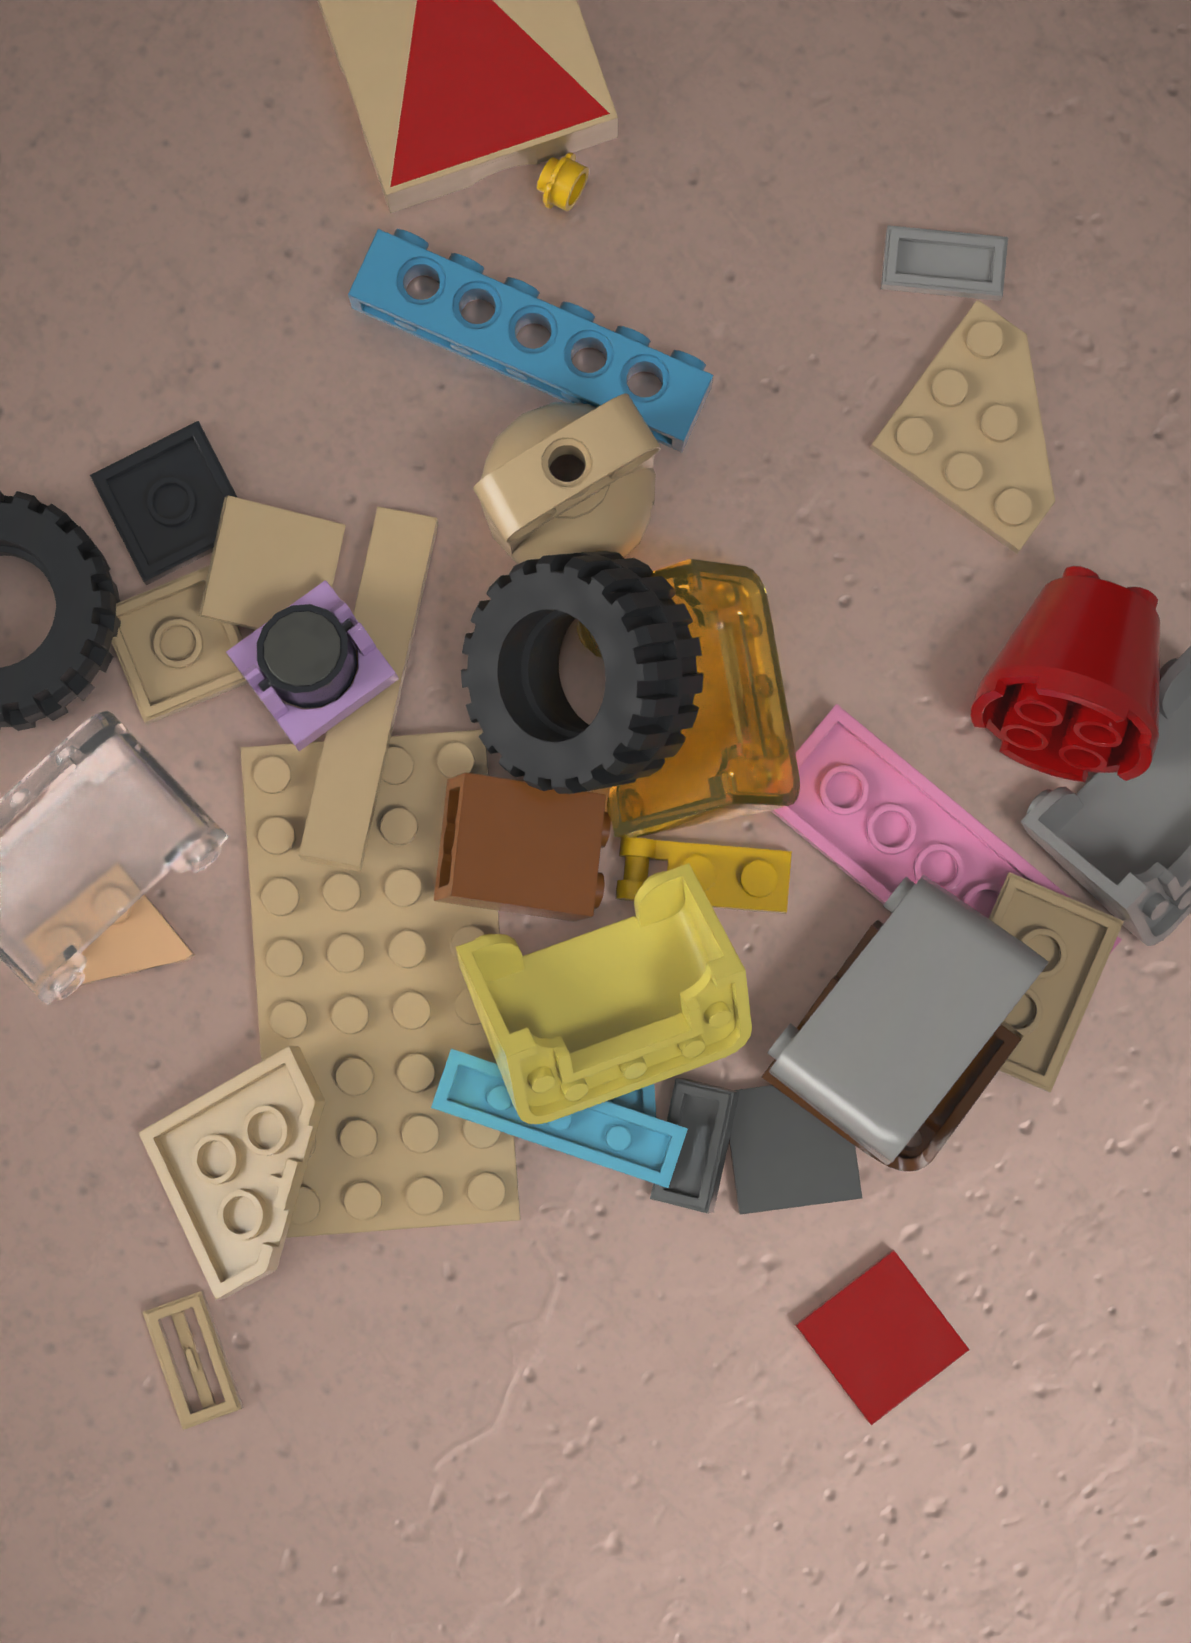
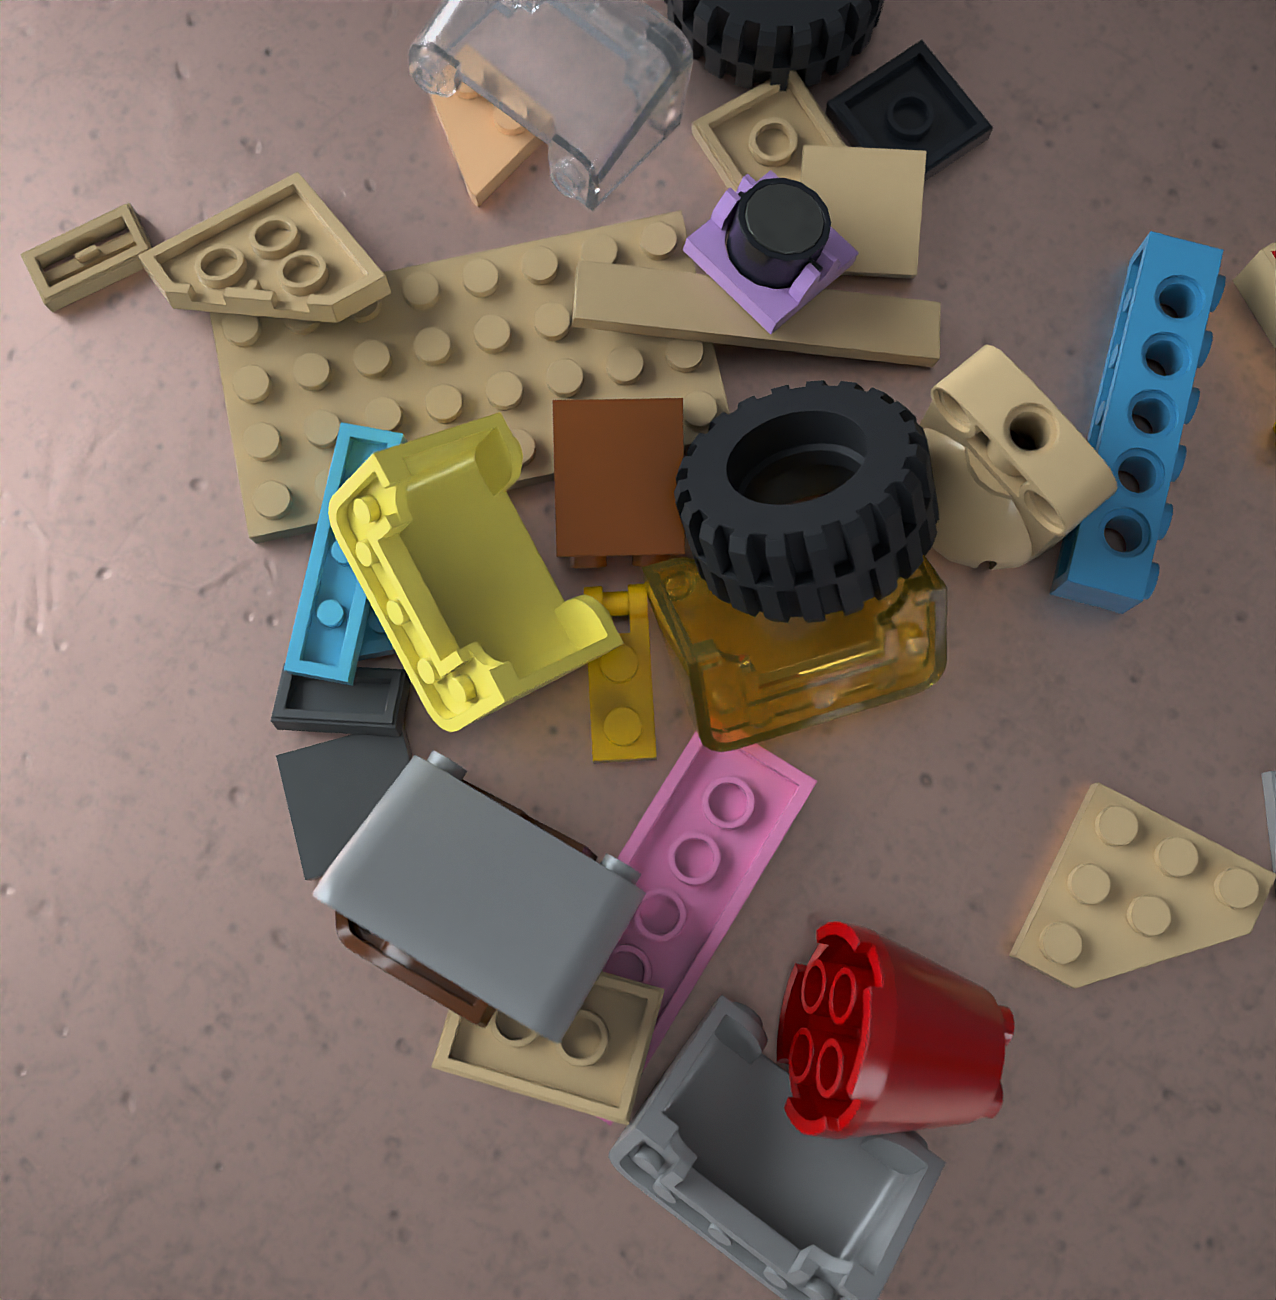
camera: 85 degrees right, 5 degrees down
red tile [795,1249,970,1426] -> none

